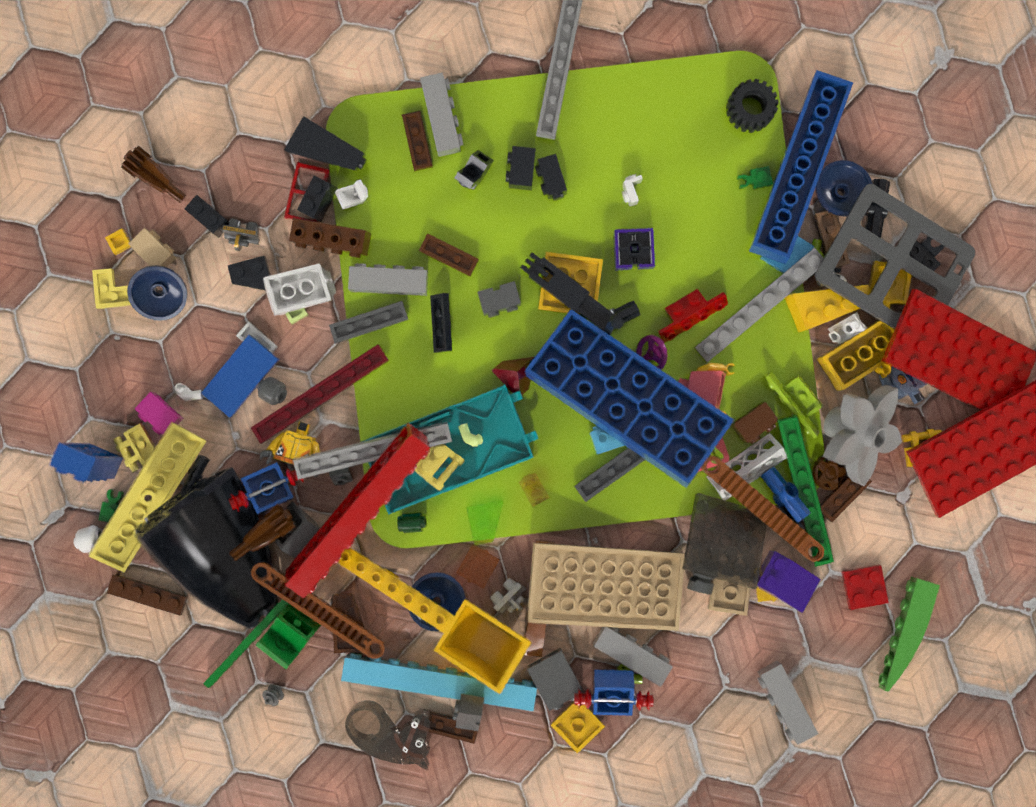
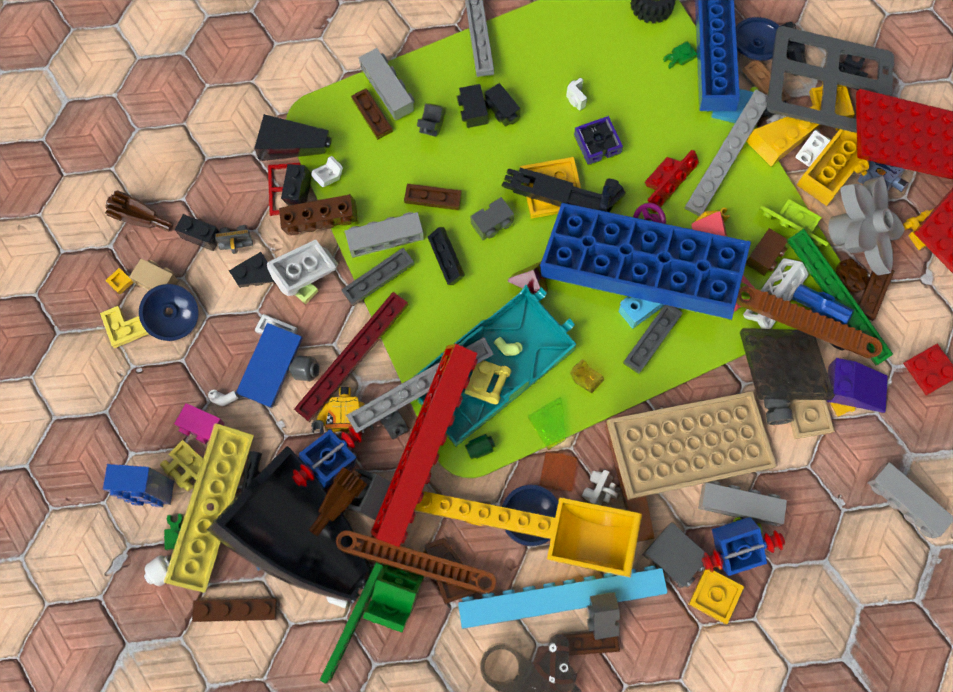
camera: 20 degrees left, 15 degrees down
dark grey wheel [262,684,284,706] -> none

